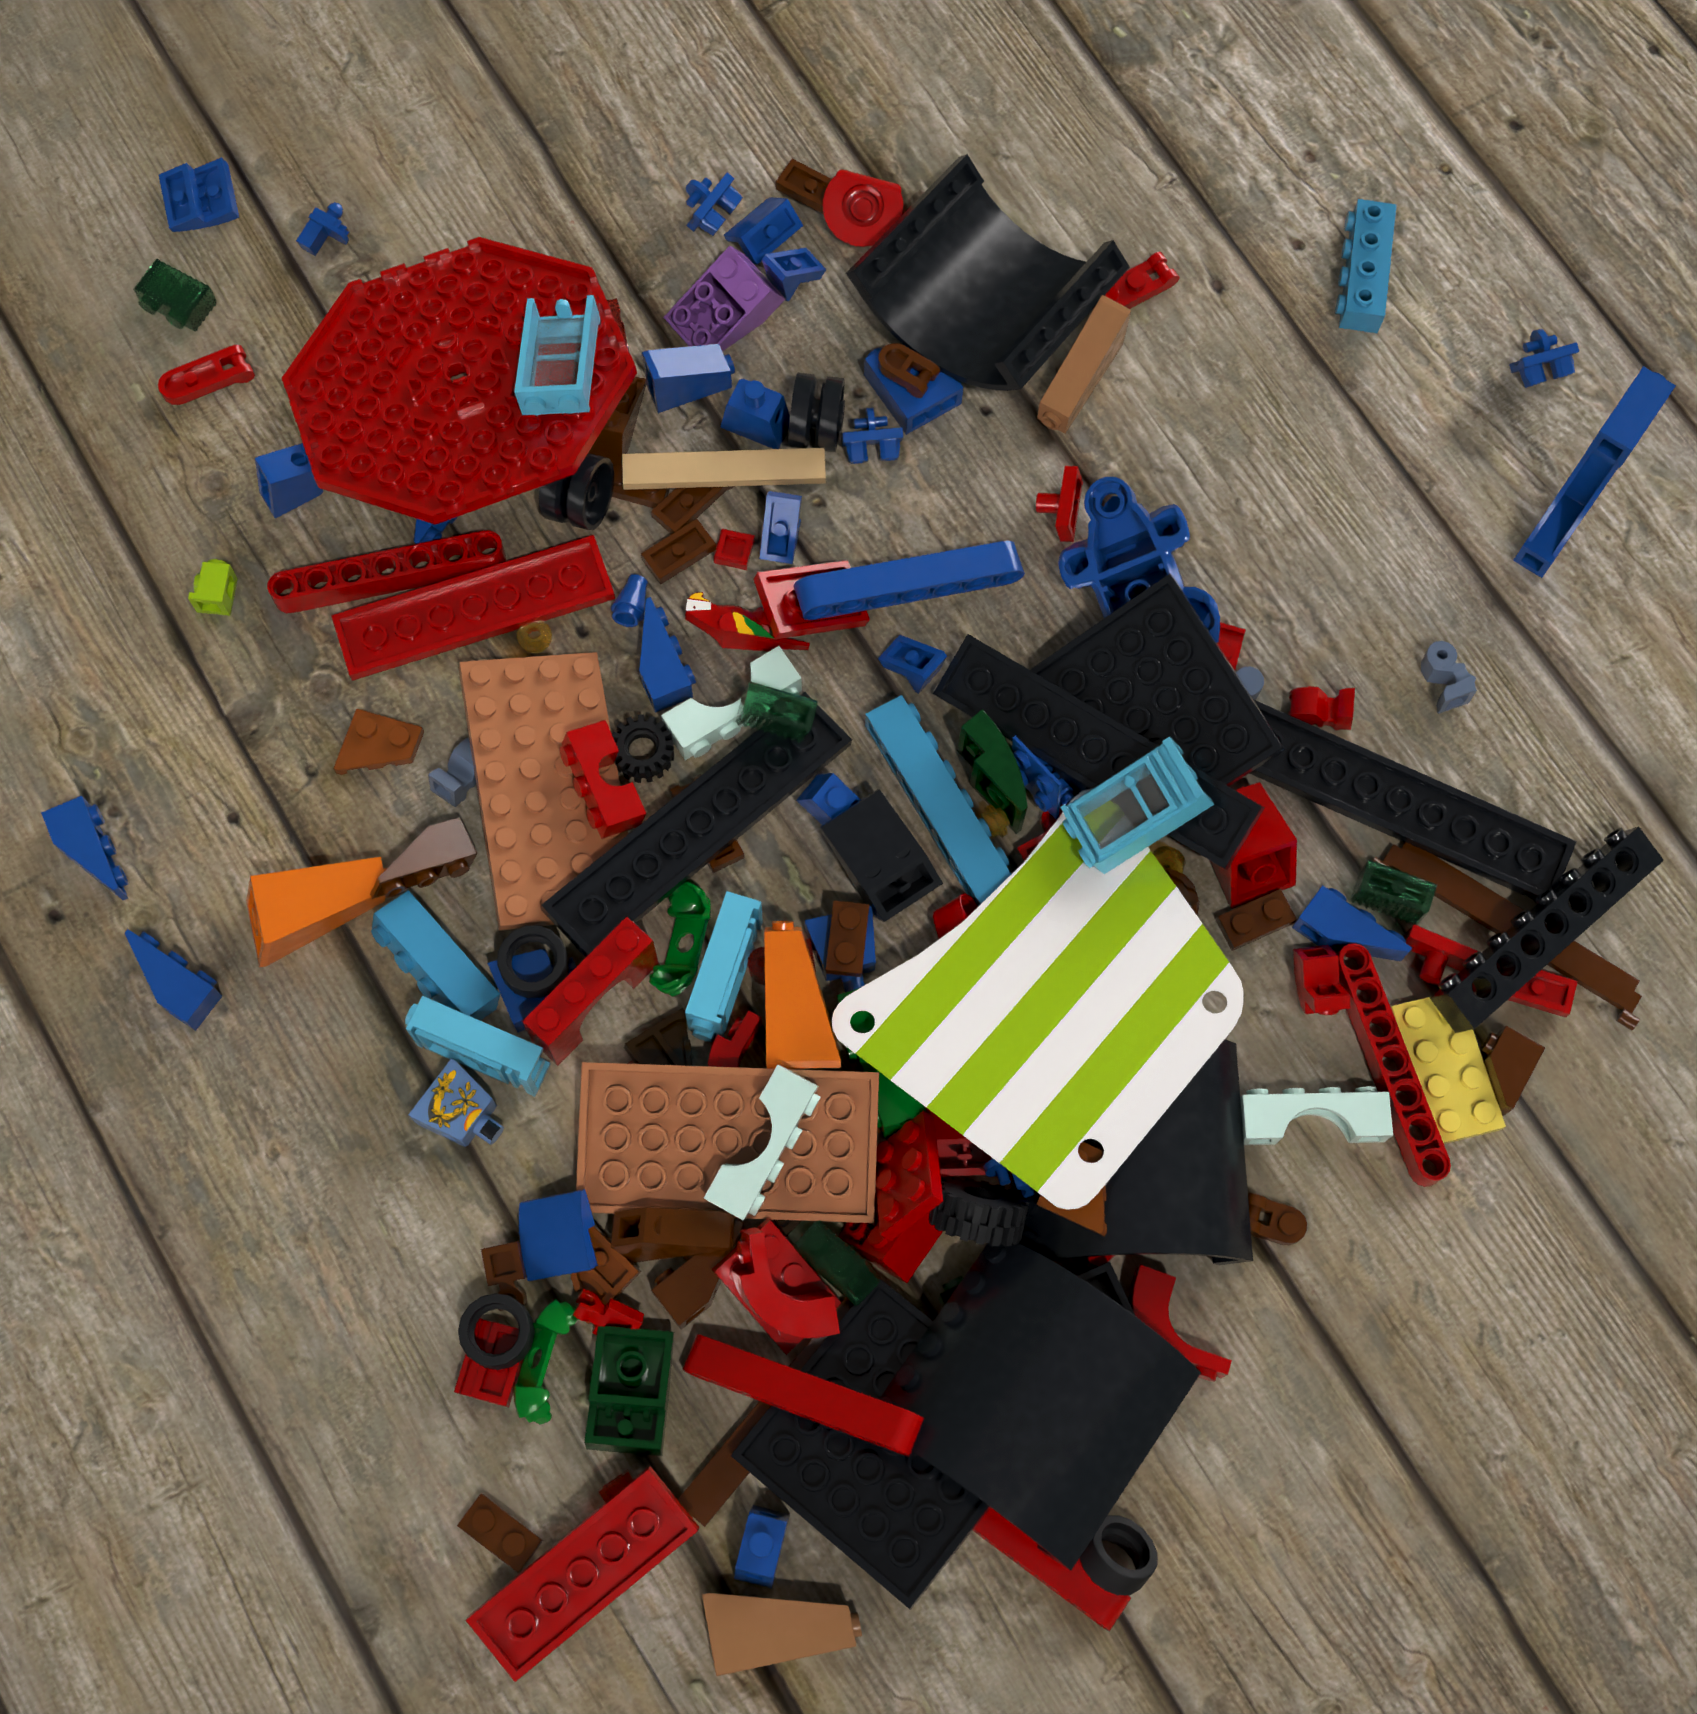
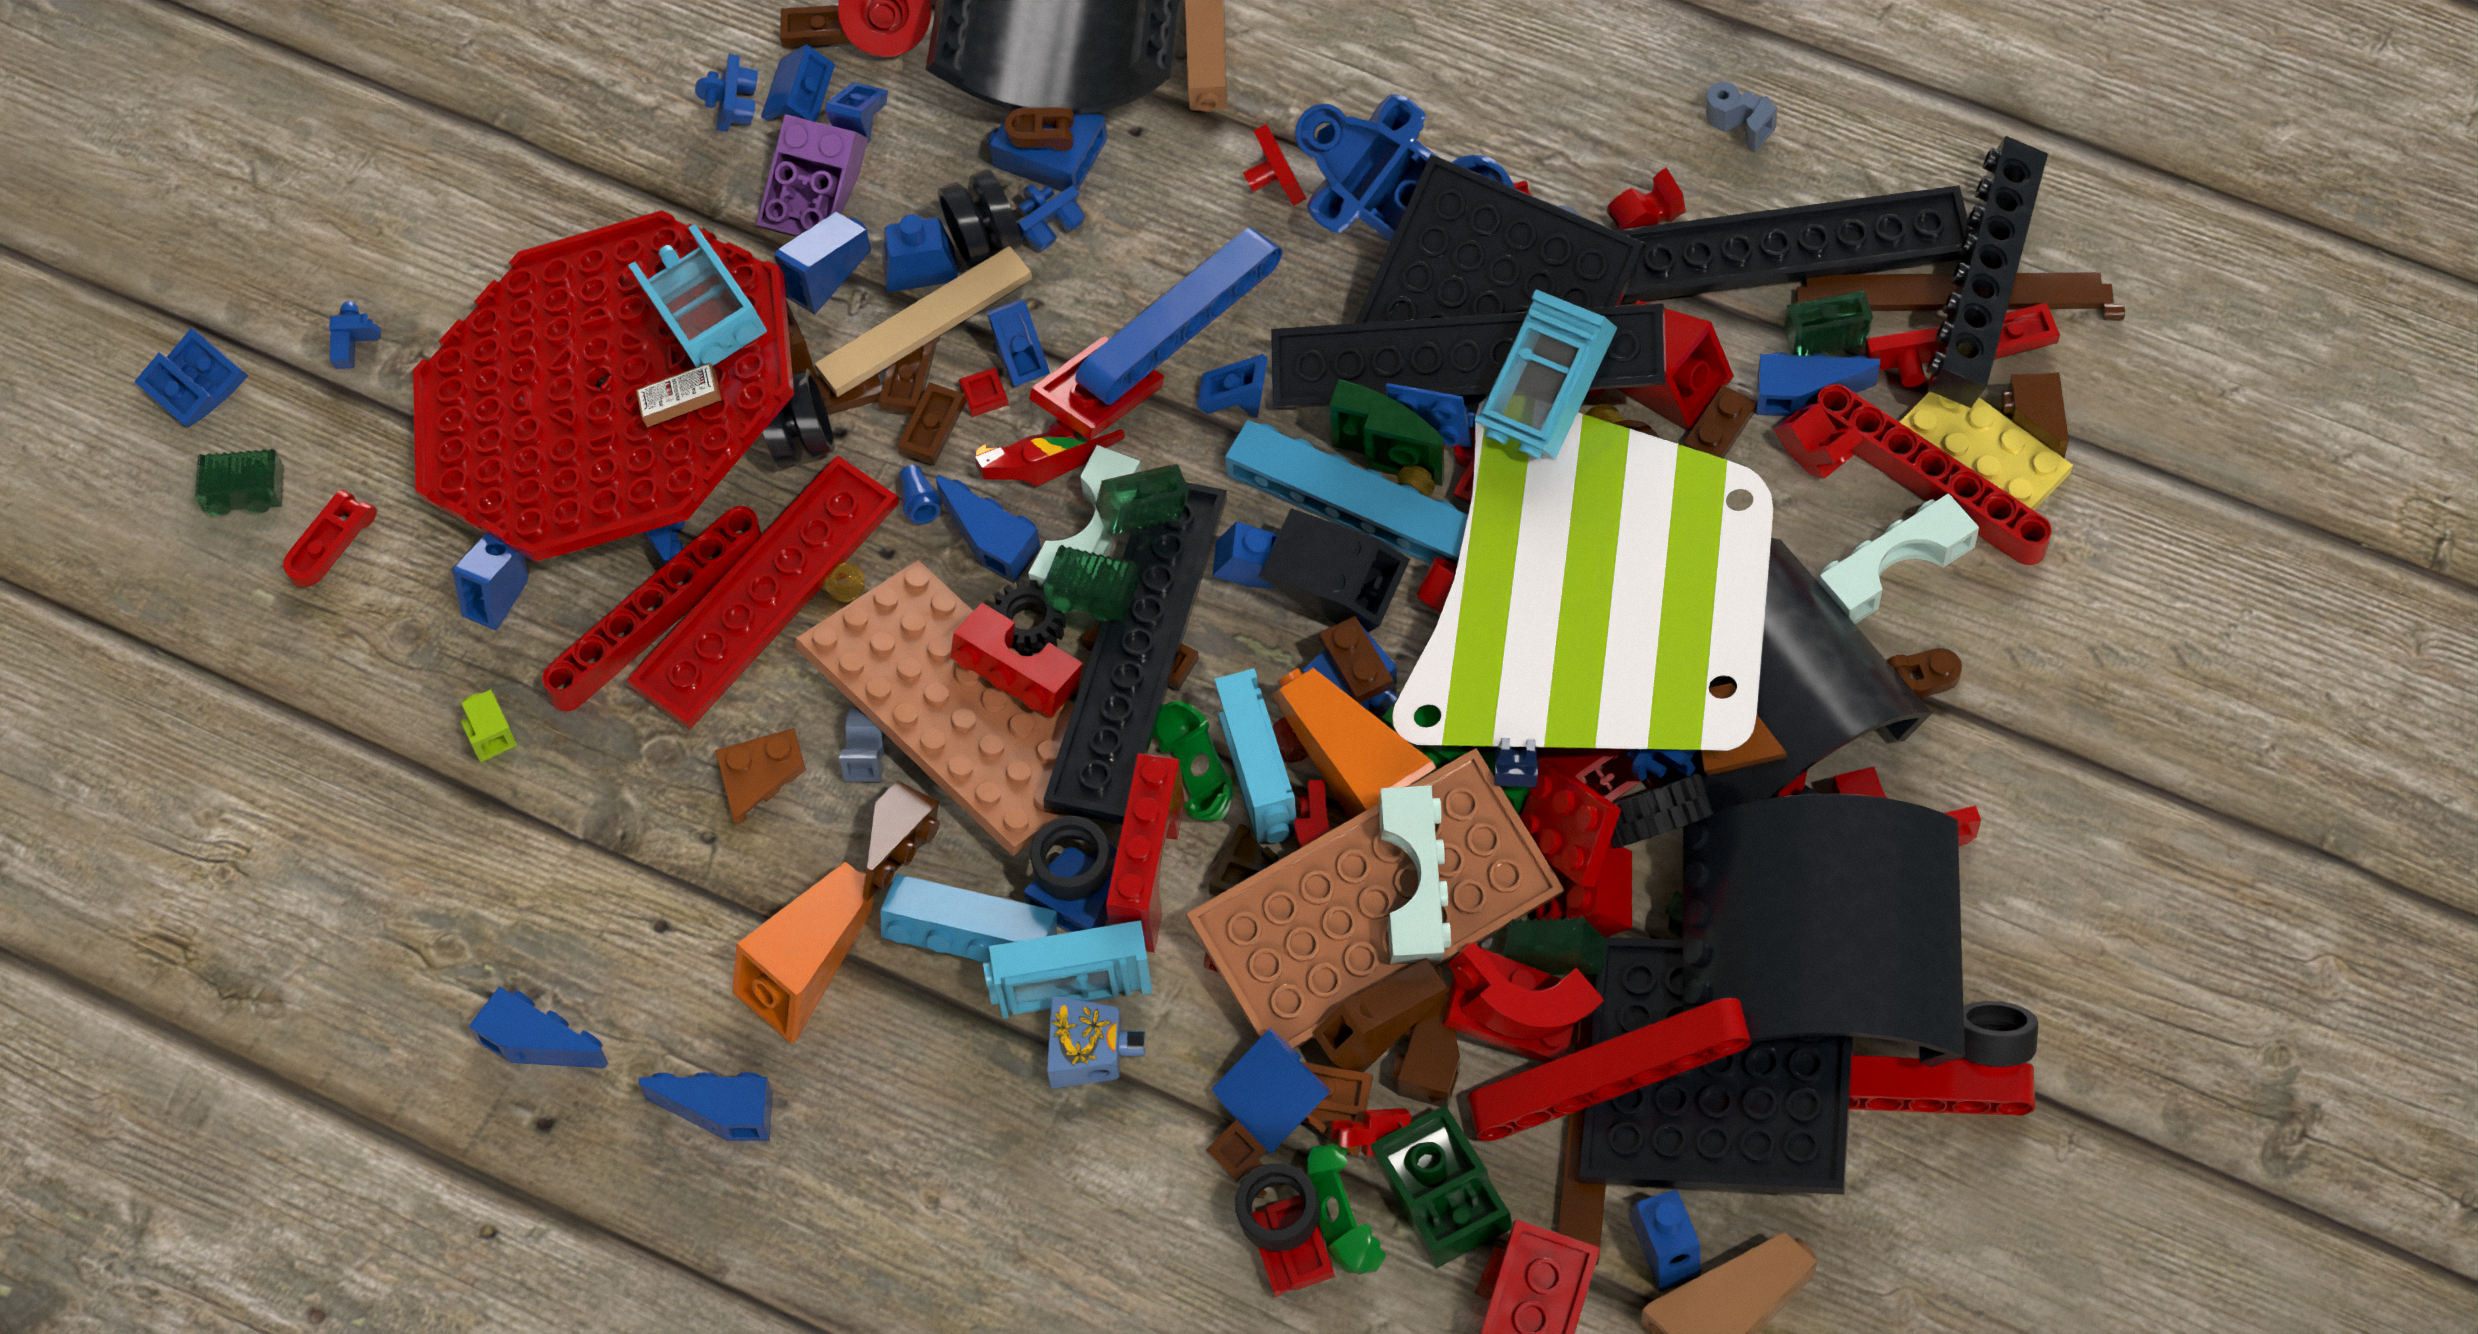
camera: 25 degrees left, 10 degrees down
none -> tile [636,362,722,427]
none -> clear green brick [1043,545,1138,622]
none -> dark blue tile [1494,738,1538,788]

